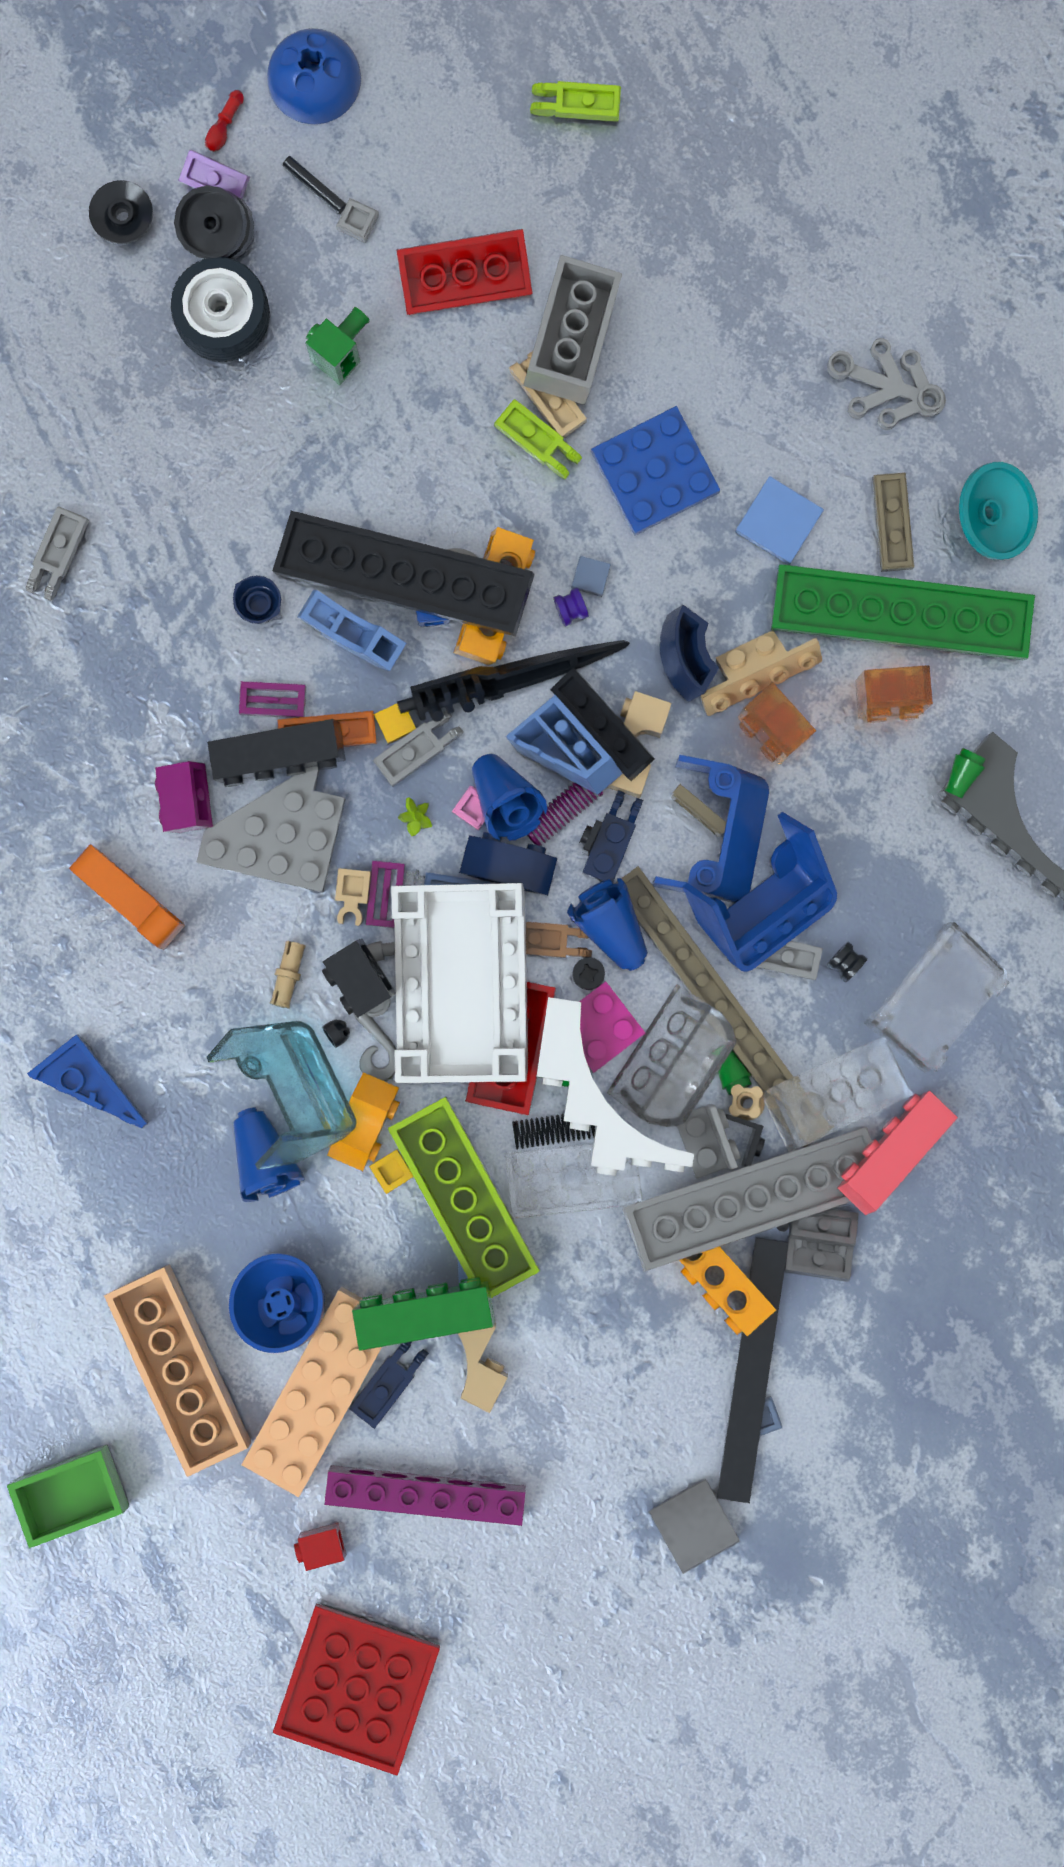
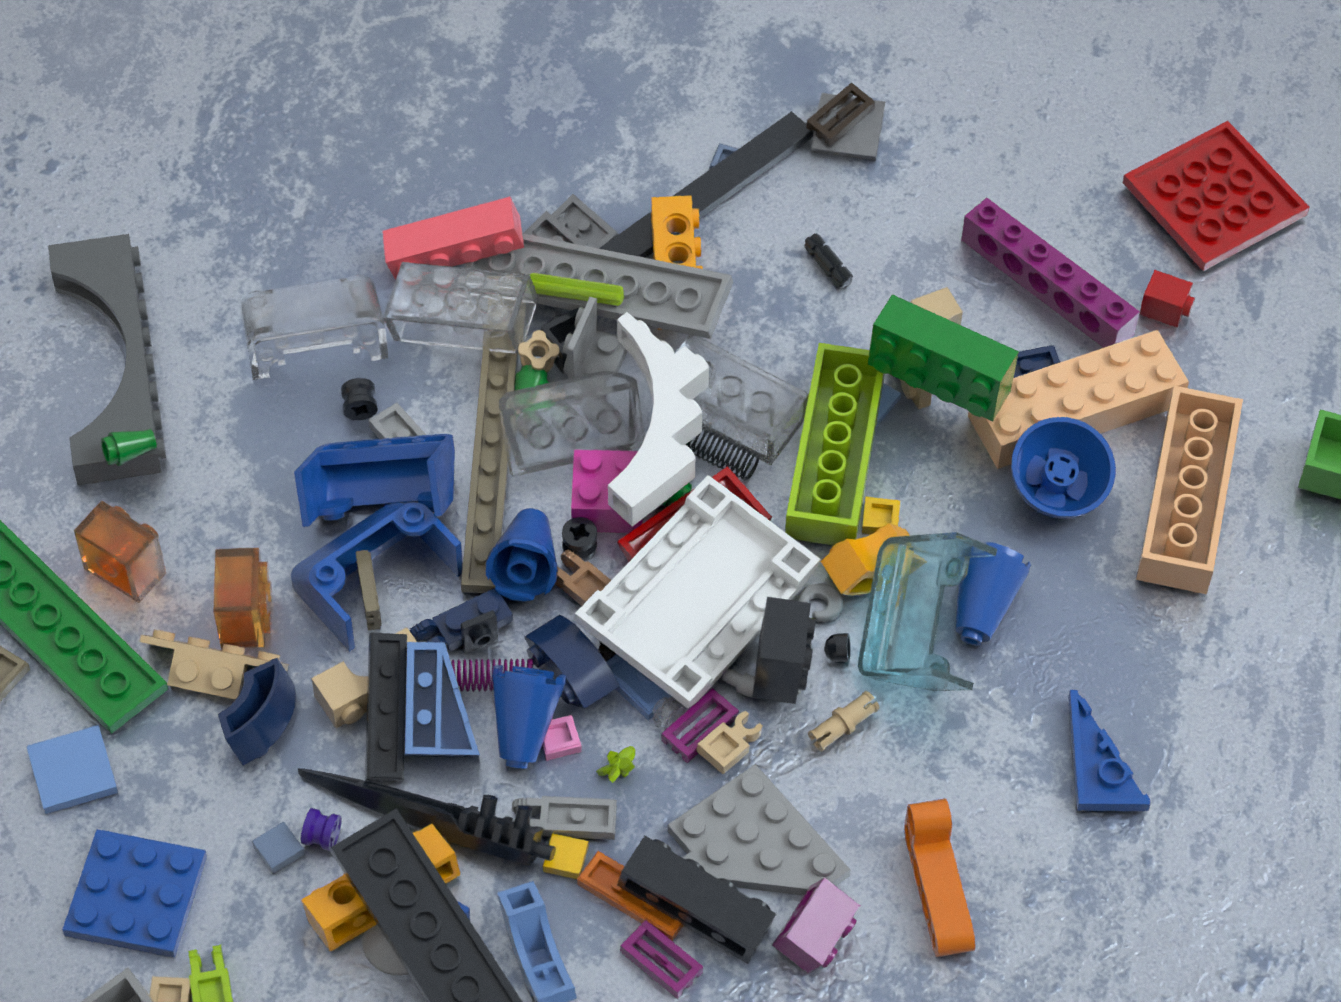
camera: 140 degrees left, 30 degrees down
none -> lime axle [526,273,624,306]
none -> black axle [804,233,853,289]
none -> dark brown tile [806,82,875,147]

